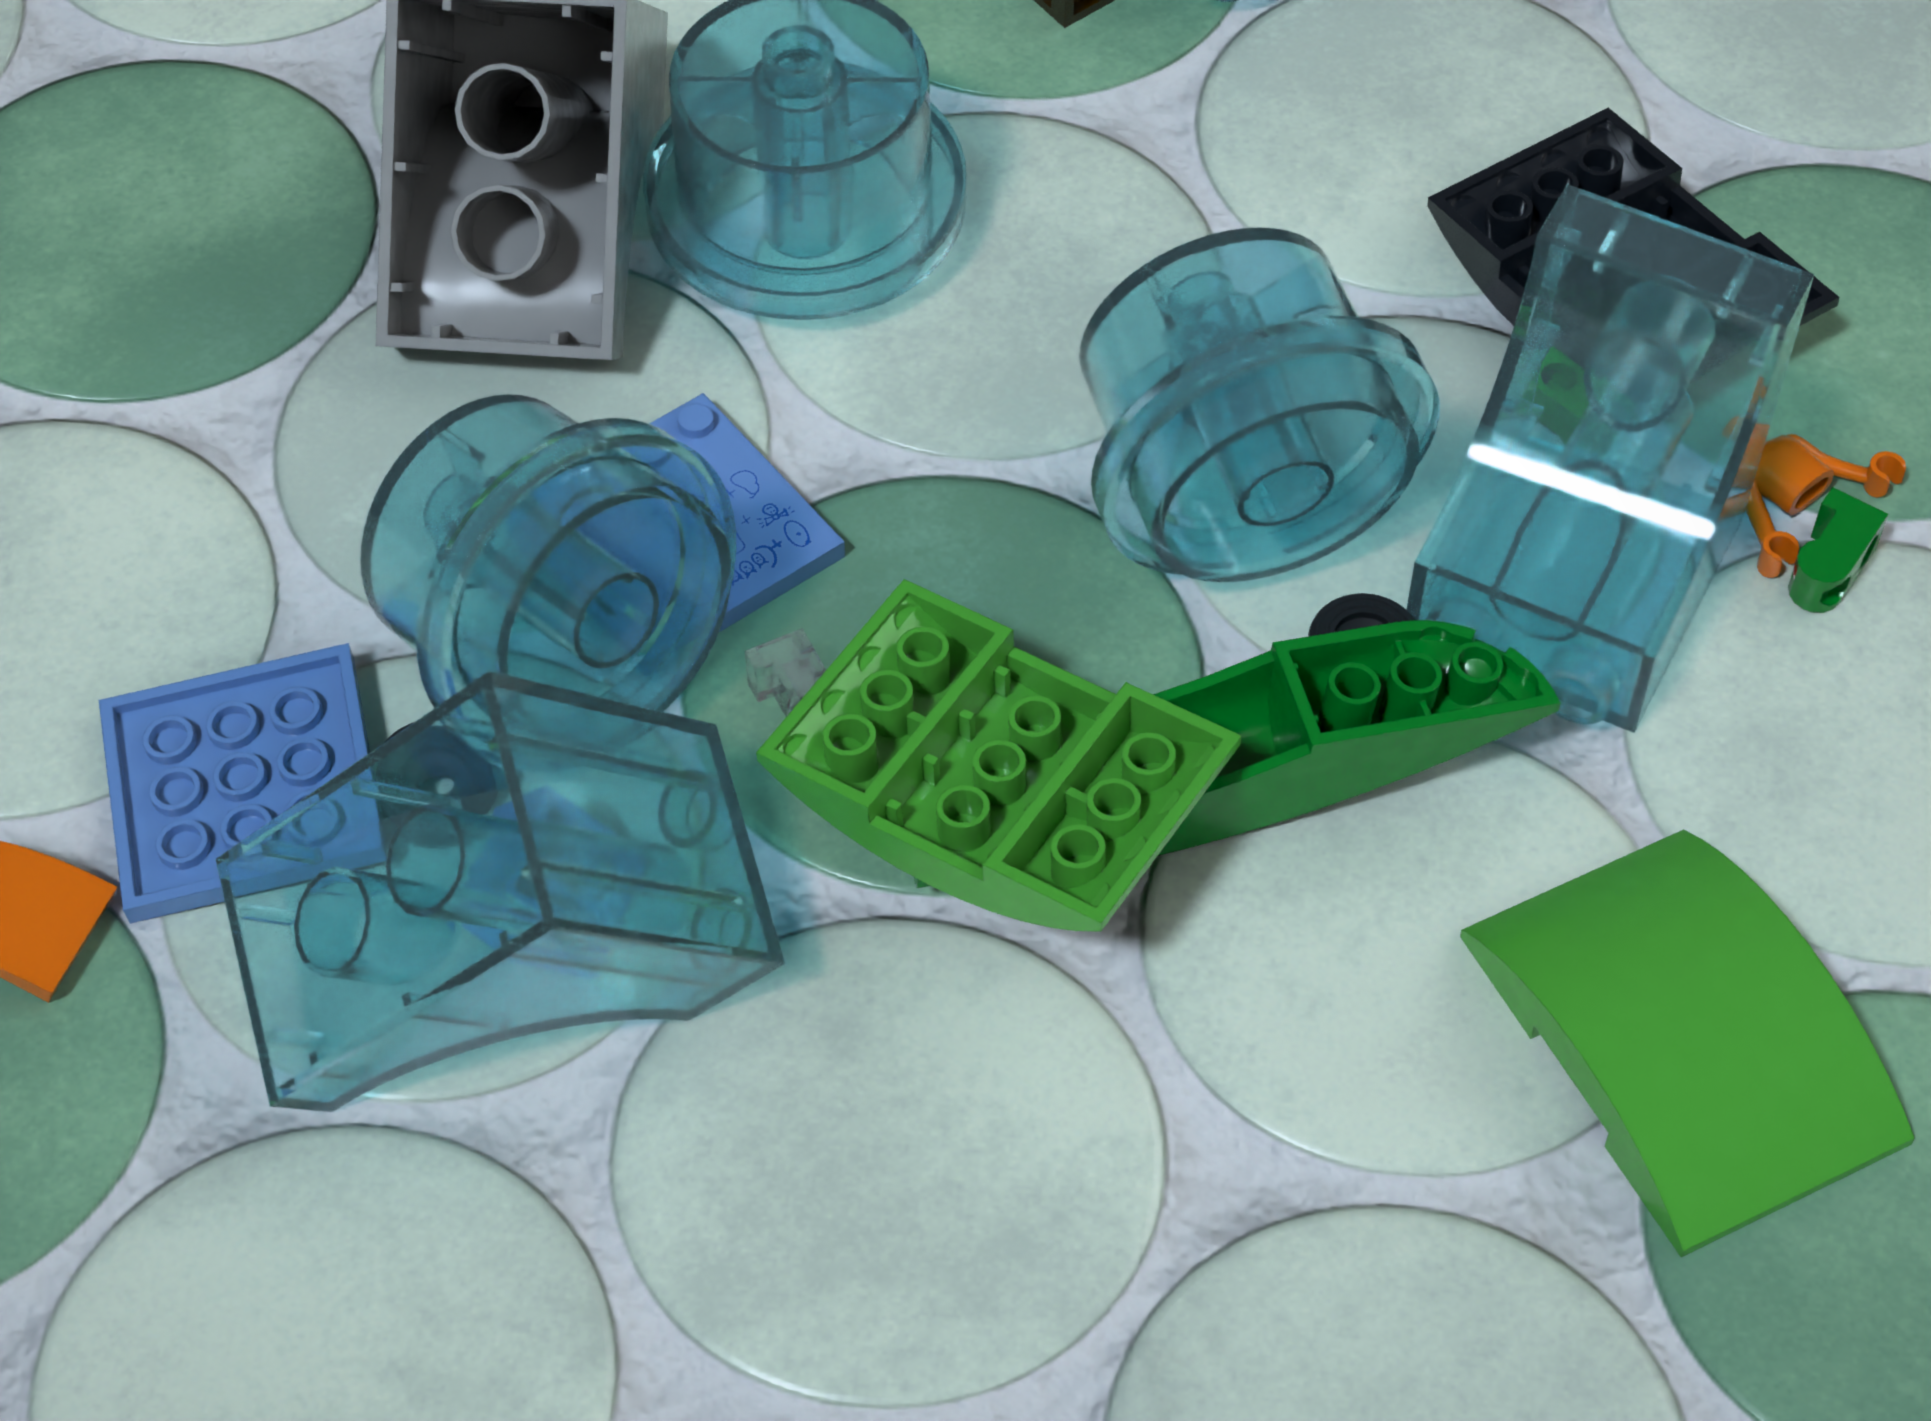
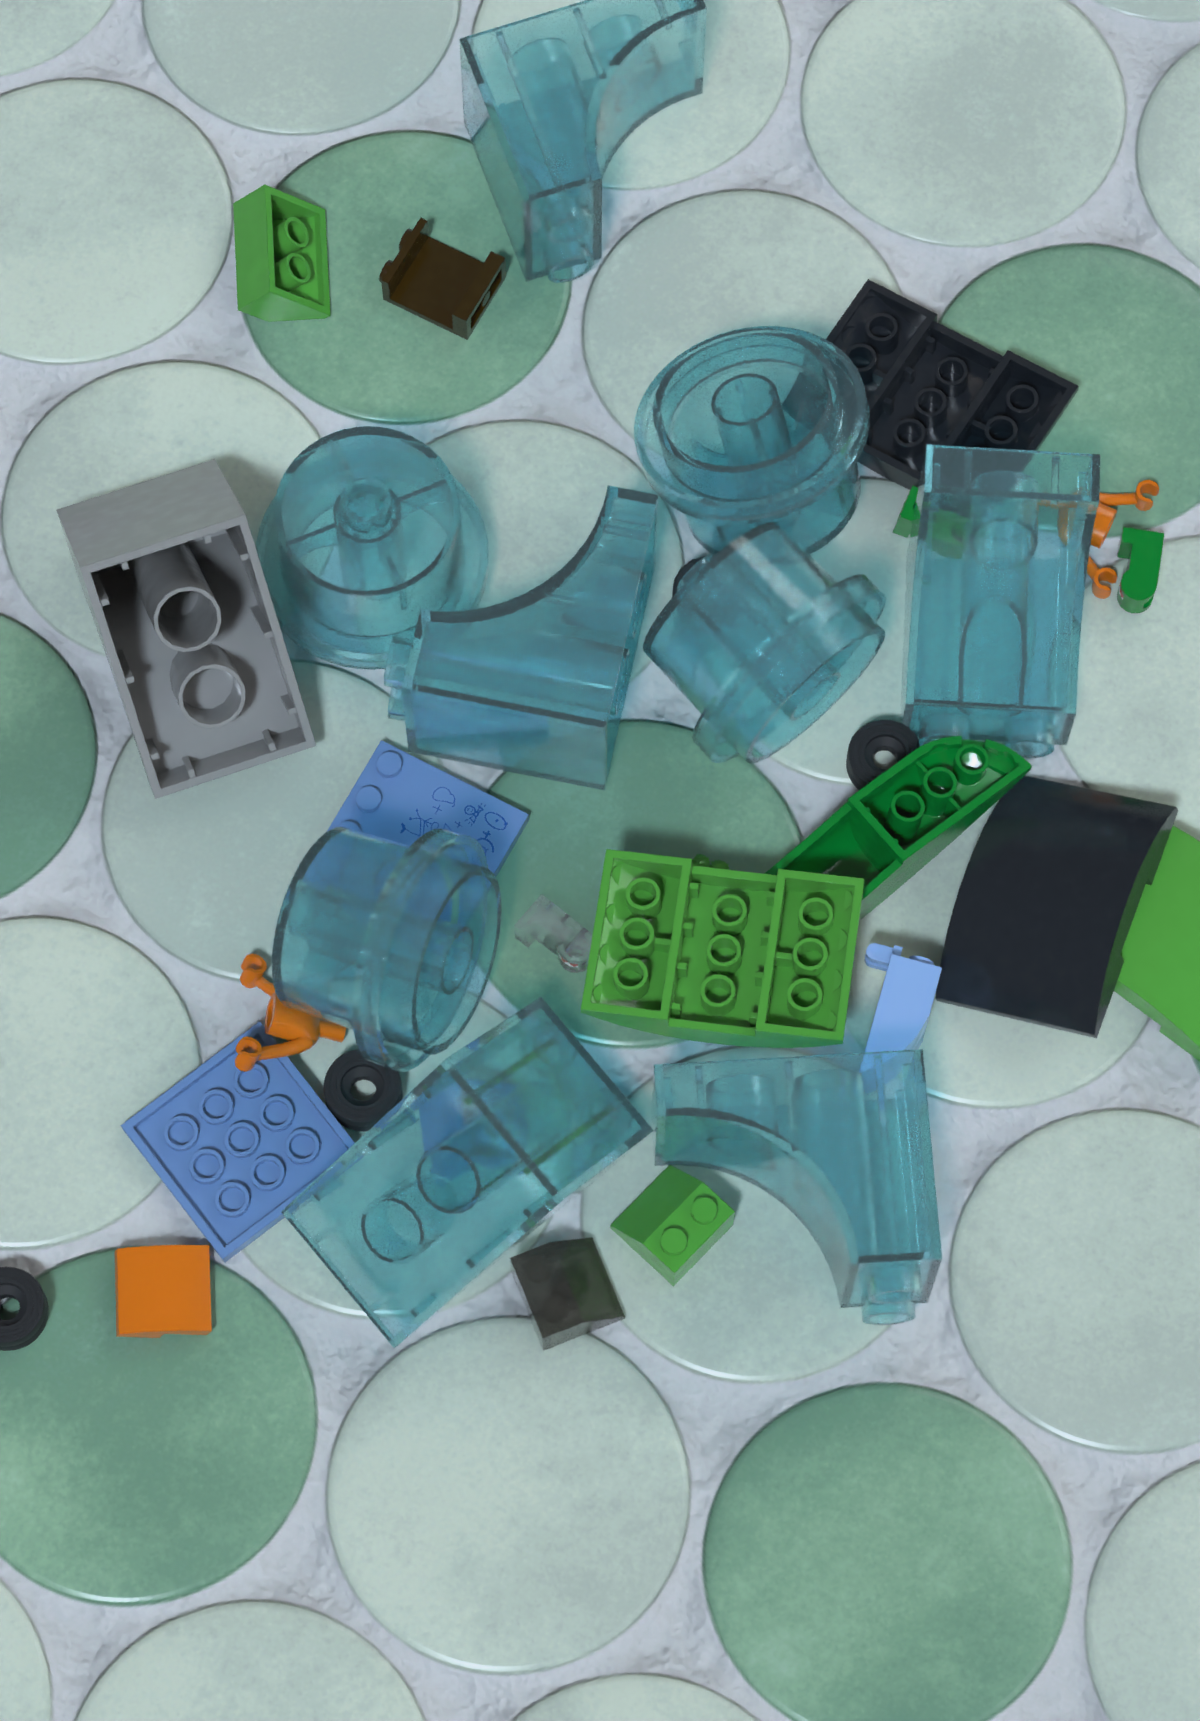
camera: 25 degrees left, 15 degrees up
none -> orange piece [235,954,346,1072]
none -> clear light blue brick [384,485,658,790]
none -> clear smoke slope [510,1237,625,1351]
none -> bright green slope [610,1165,735,1287]
none -> clear light blue piece [634,326,870,566]
none -> clear light blue brick [651,1049,942,1325]
none -> light blue piece [853,943,942,1099]
none -> black slope [935,776,1178,1038]

